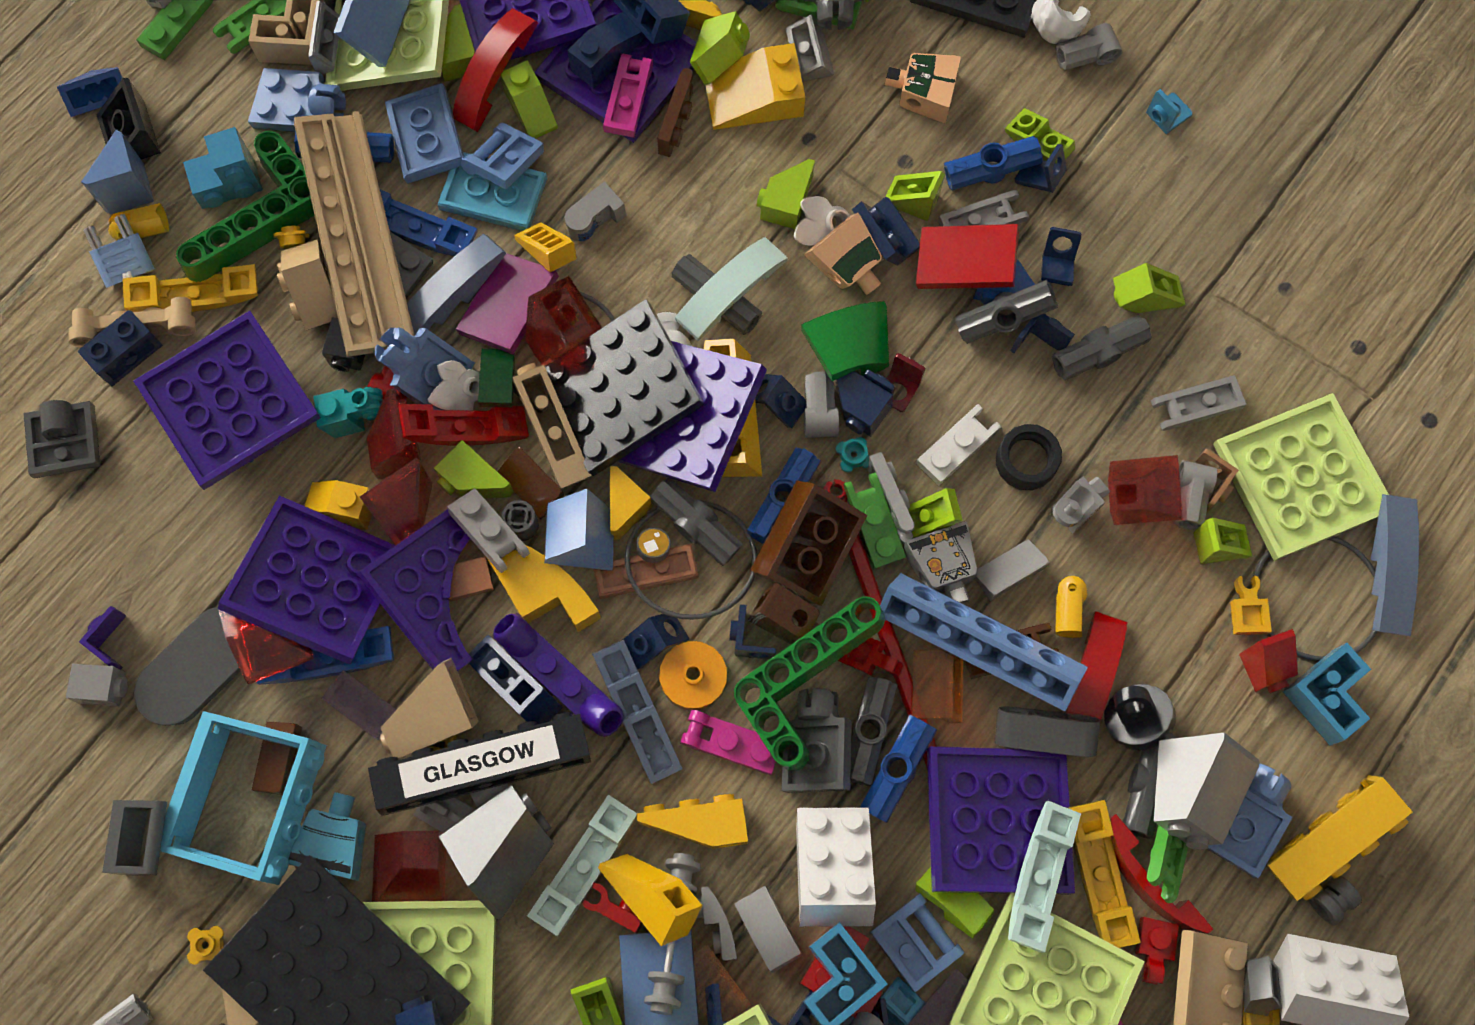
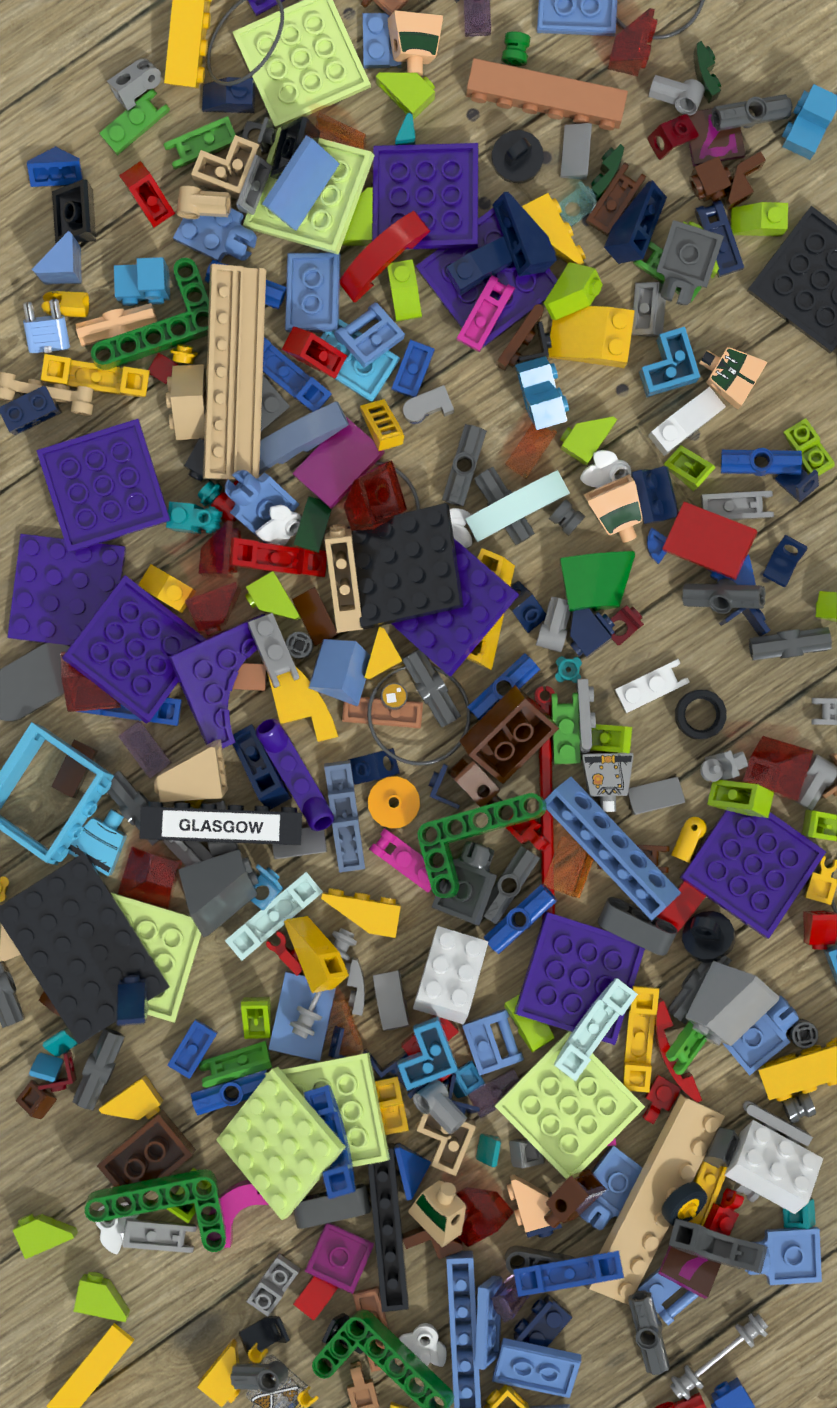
camera: 20 degrees right, 15 degrees up
none -> dark purple plate [7,534,126,646]
none -> light nougat piece [75,303,157,347]
none -> dark grey piece [107,771,160,846]
none -> red slope [119,161,175,228]
none -> red piece [148,353,178,384]
none -> tan piece [176,186,231,219]
none -> teal plate [197,481,222,507]
none -> dark azure bracket [250,864,283,910]
none -> light grey slope [272,827,327,859]
none -> red slope [281,326,347,379]
none -> blue plate [391,340,435,398]
none -> dark grey piece [442,424,487,507]
none -> clear orange panel [505,423,557,479]
none -> brick [515,356,569,430]
none -> black bracket [517,321,552,364]
none -> dark grey wheel [549,499,586,536]
none -> dark azure brick [639,327,700,398]
none -> blue tile [647,528,667,564]
none -> white slope [648,387,726,456]
none -> dark purple plate [680,810,826,939]
none -> lime slope [707,780,774,818]
none -> light grey hinge [743,1101,813,1146]
none -> dark grey wheel [788,1019,818,1048]

